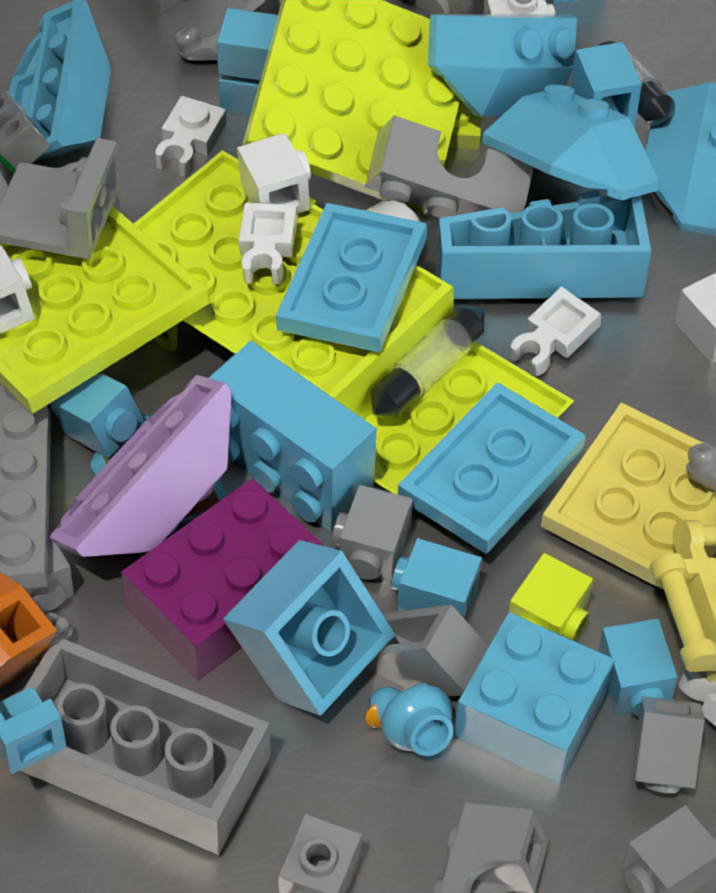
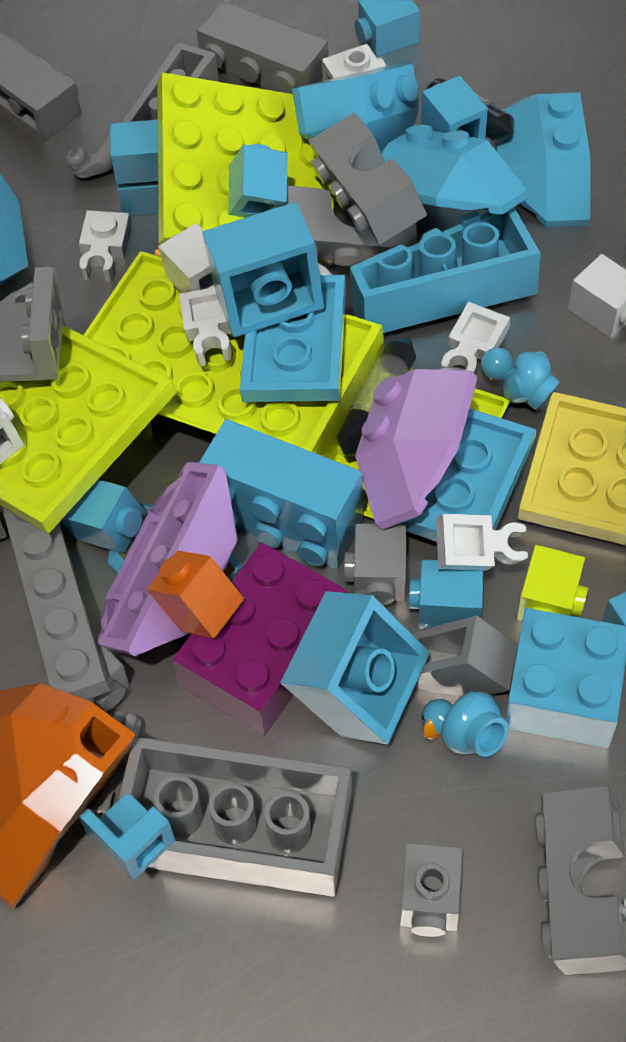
camera: 10 degrees left, 5 degrees up
none -> orange brick [146,550,244,639]
none -> medium azure brick [202,202,324,338]
none -> medium azure brick [228,144,287,218]
none -> light grey arch [308,112,427,245]
none -> lavender wedge [355,367,477,530]
none -> white plate [436,514,528,570]
none -> medium azure animal [481,347,560,410]

